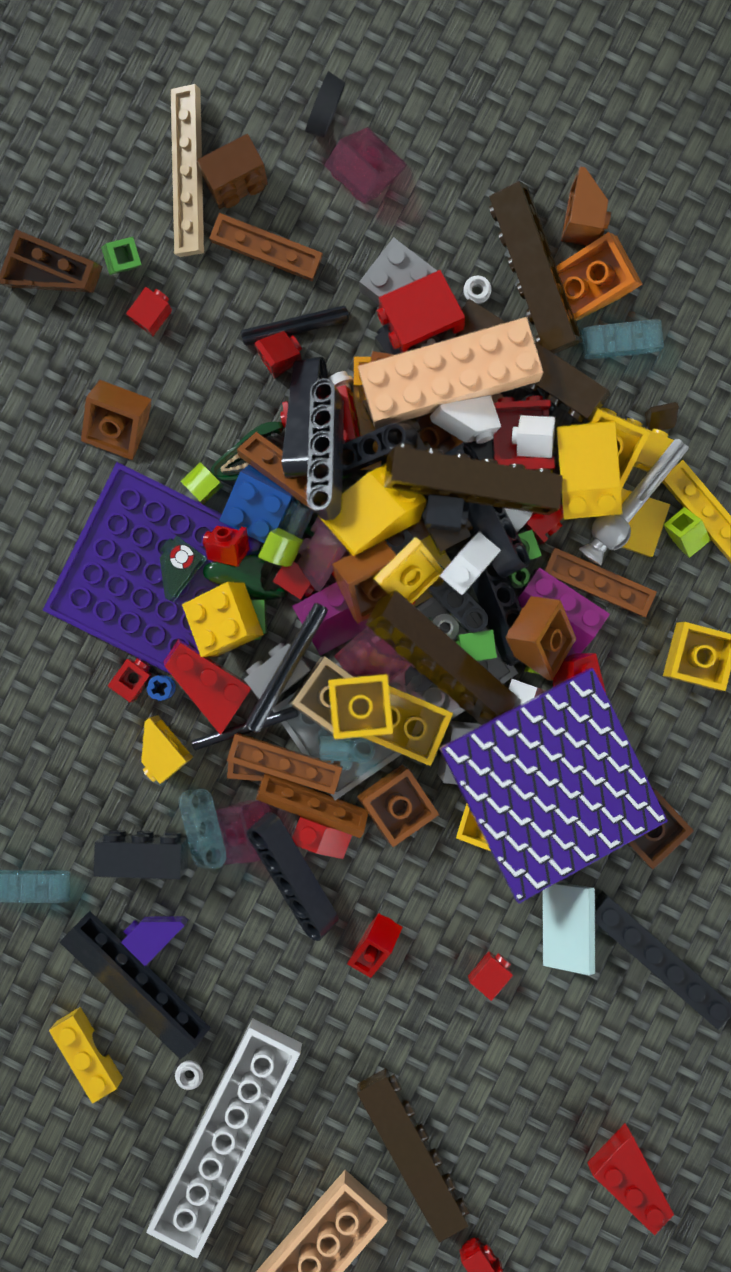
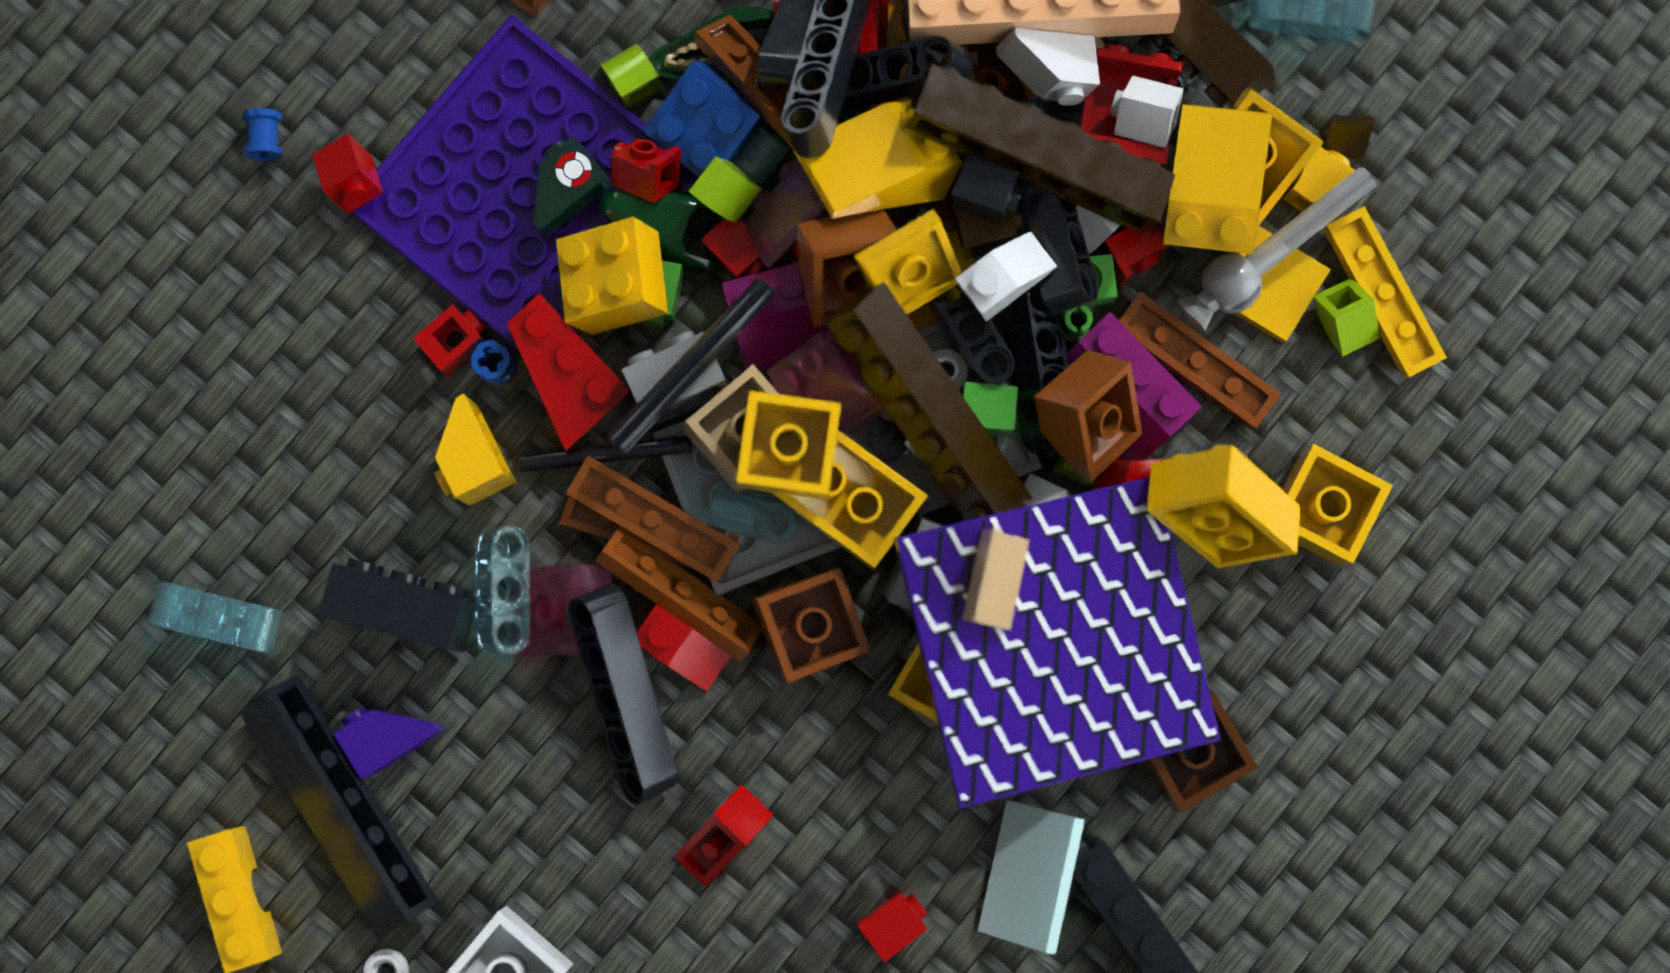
camera: 15 degrees right, 5 degrees down
none -> red brick [312,133,384,214]
none -> tan panel [962,529,1029,630]
none -> yellow brick [1147,445,1300,568]

